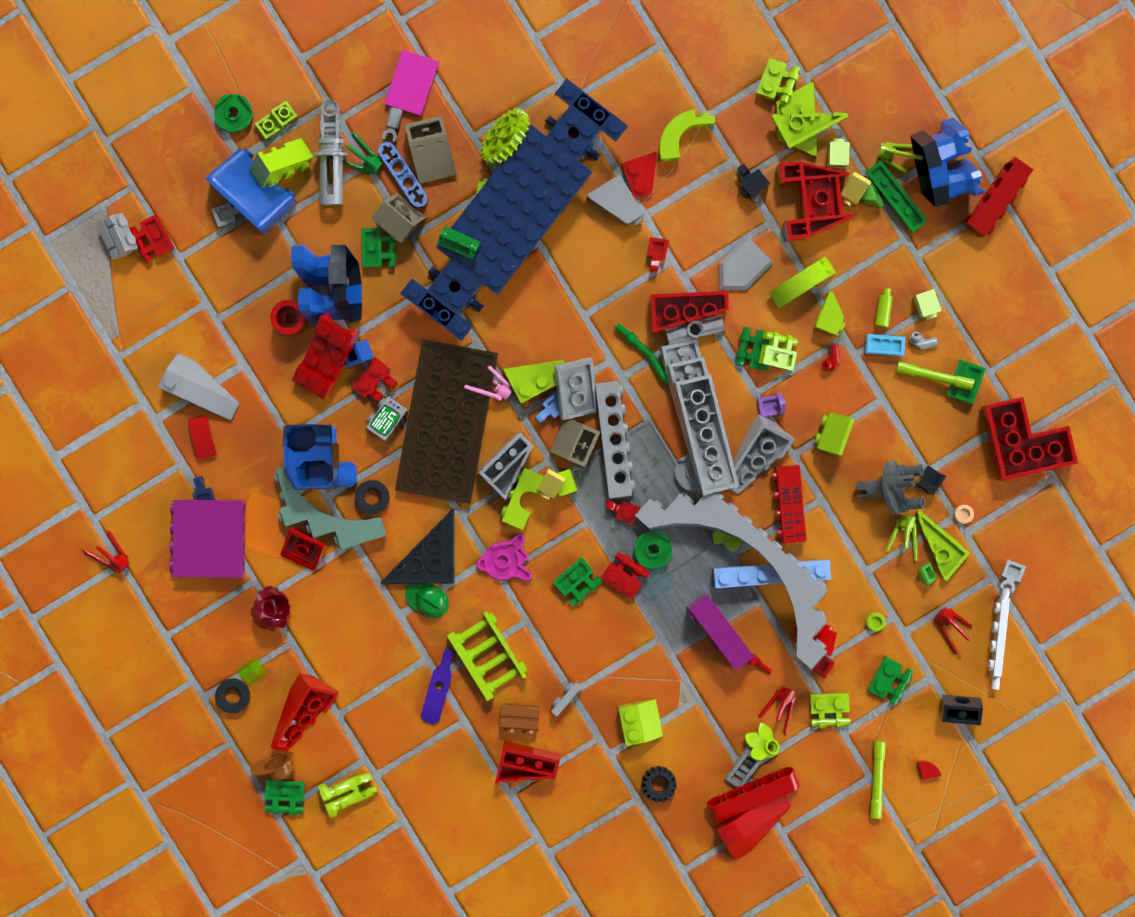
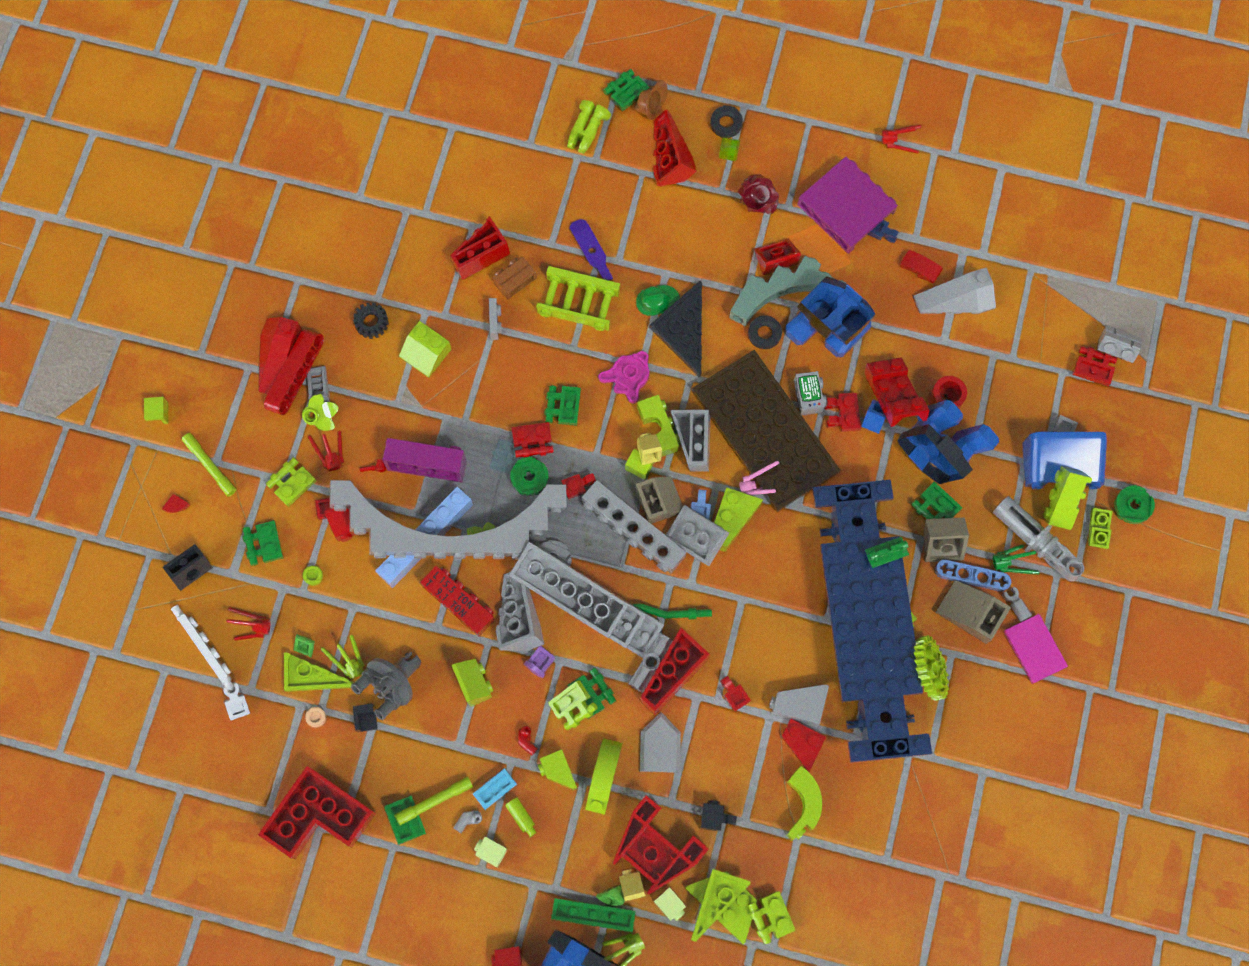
camera: 140 degrees right, 15 degrees down
none -> lime panel [144,397,168,424]

